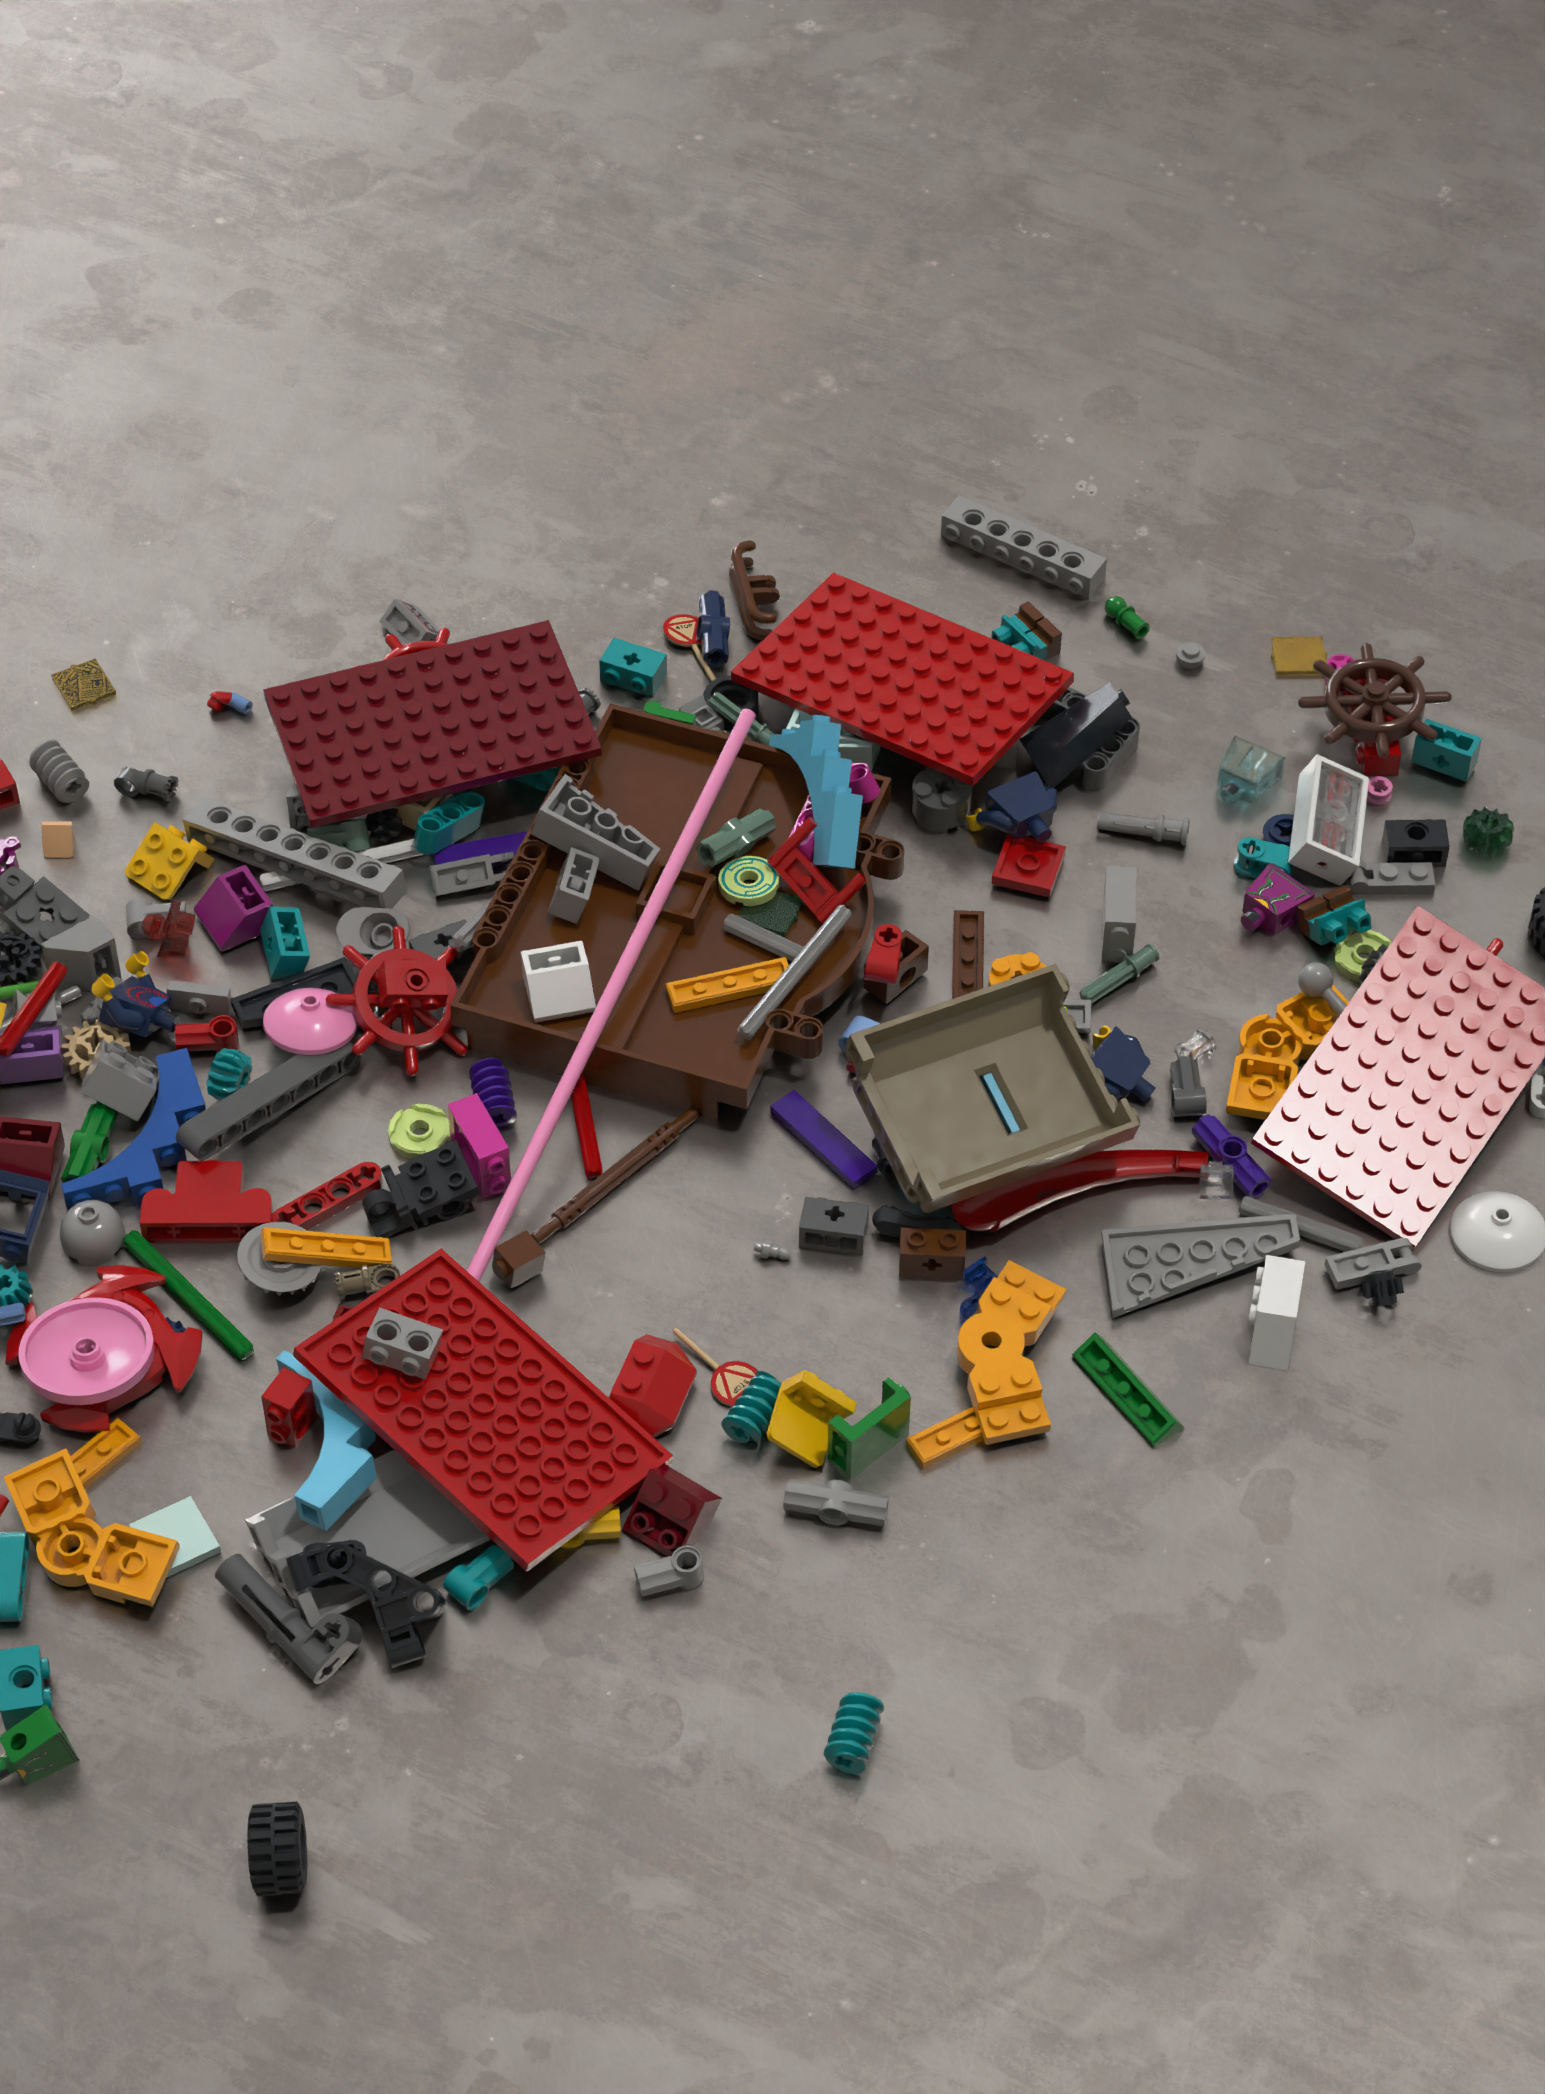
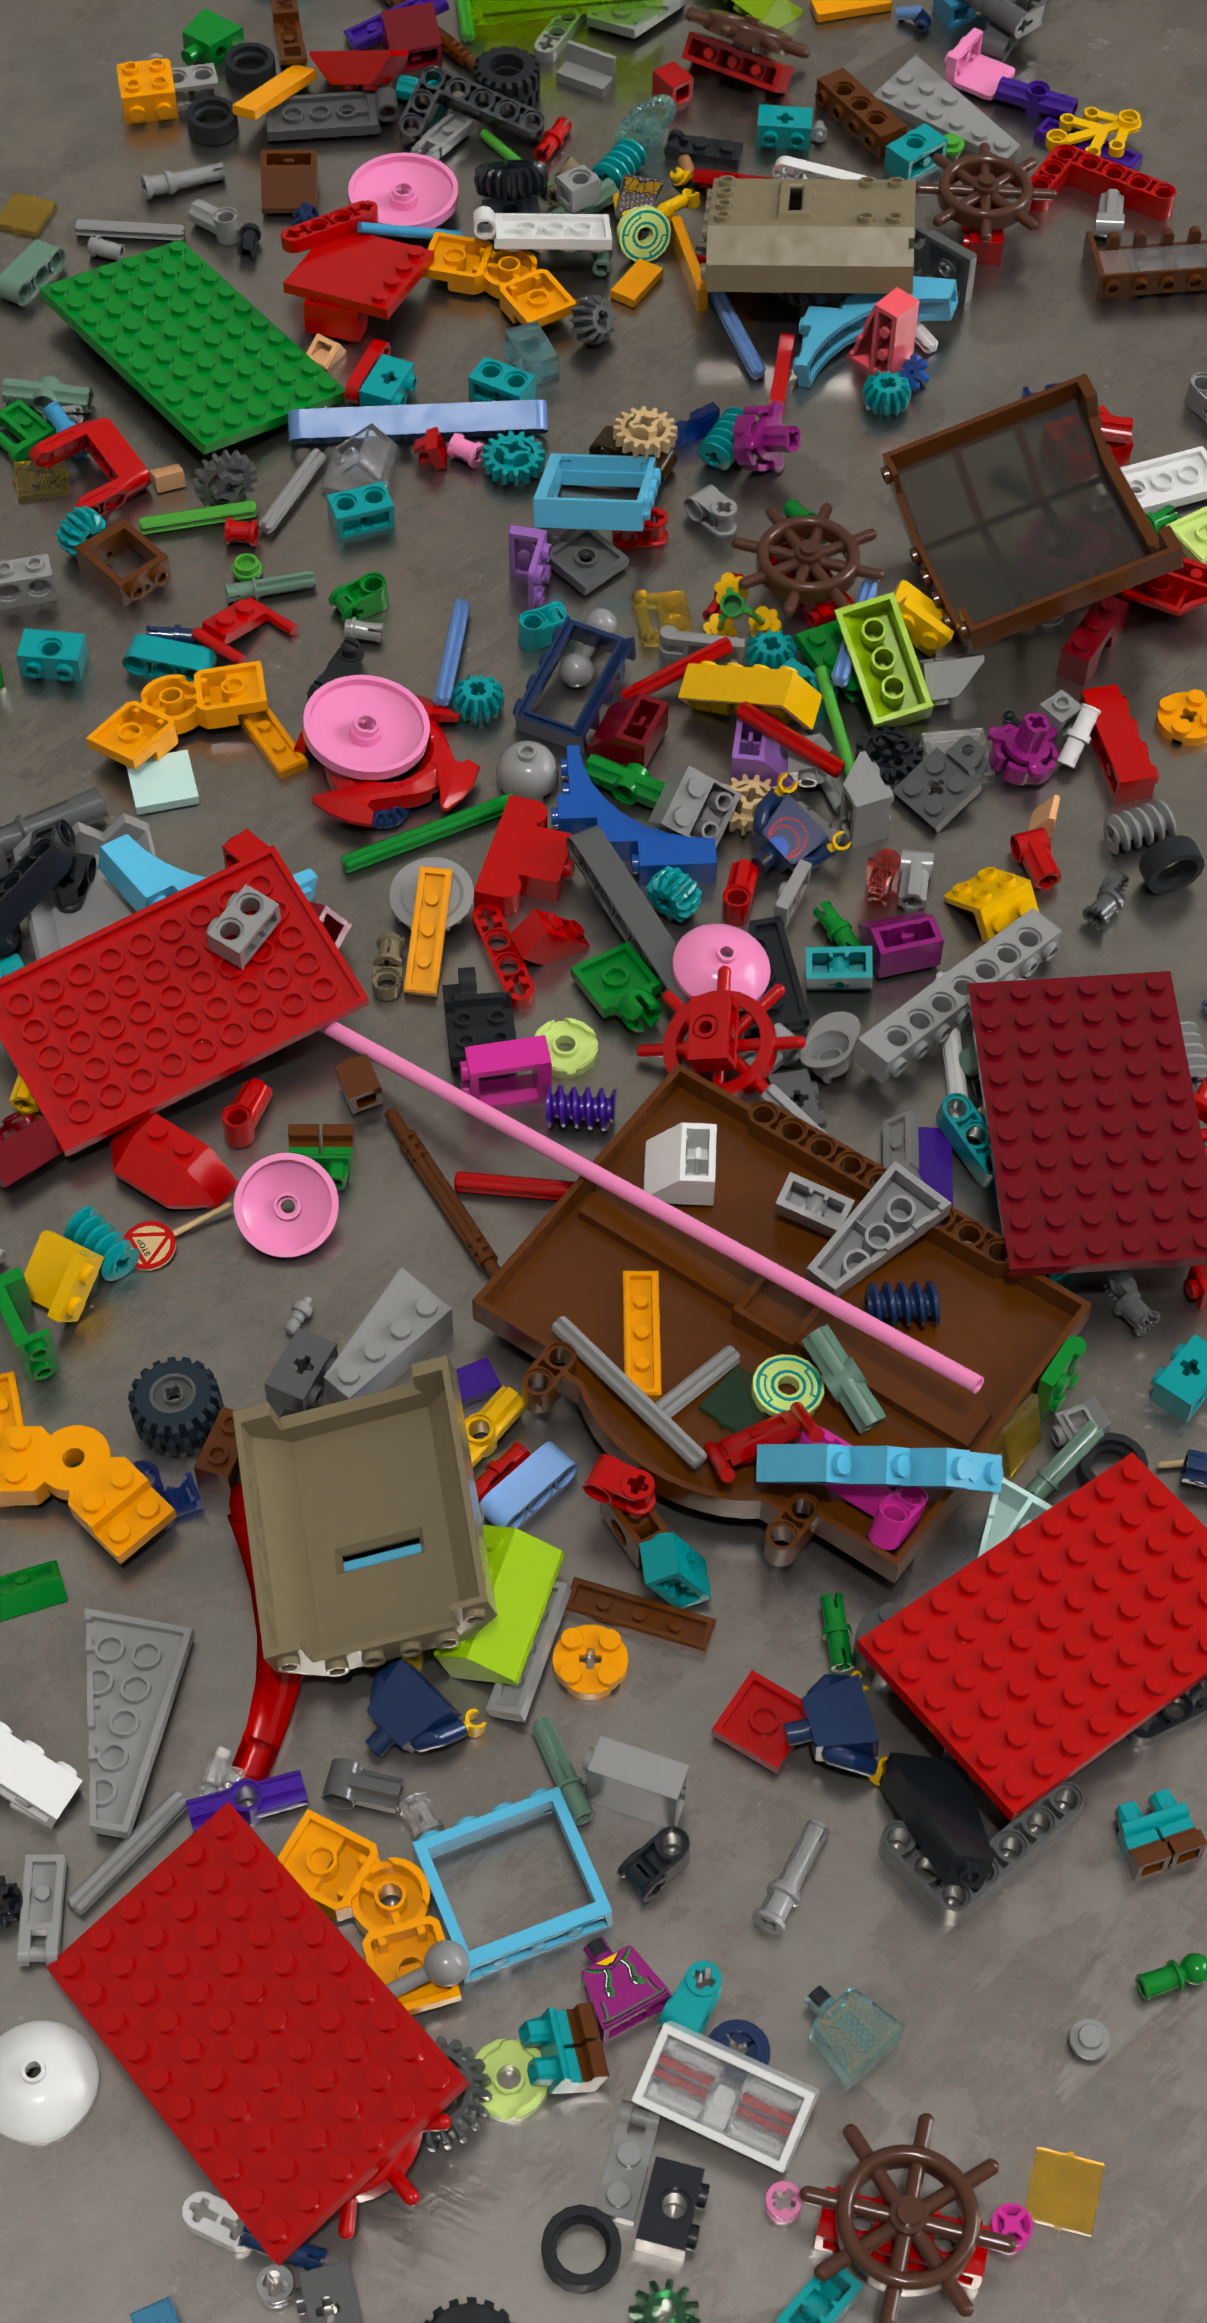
camera: 105 degrees right, 5 degrees up
none -> black wheel [128,1357,224,1457]
none -> red piece [221,1078,273,1148]
none -> bright pink dish [234,1153,339,1258]
none -> hips [288,1124,355,1190]
none -> light grey wedge [324,1267,453,1403]
none -> medium azure window [412,1787,613,1984]
none -> yellow piece [465,1386,527,1468]
none -> red slope [509,909,590,965]
none -> black tyre [541,2204,621,2294]
none -> green plate [570,942,661,1032]
none -> black piece [617,1826,690,1902]
none -> teal brick [639,1532,712,1609]
none -> green pin [813,901,863,946]
none -> green pin [819,1592,855,1672]
none -> dark blue piece [864,1281,940,1327]
none -> red piece [1010,828,1061,891]
none -> black tyre [1139,835,1205,894]

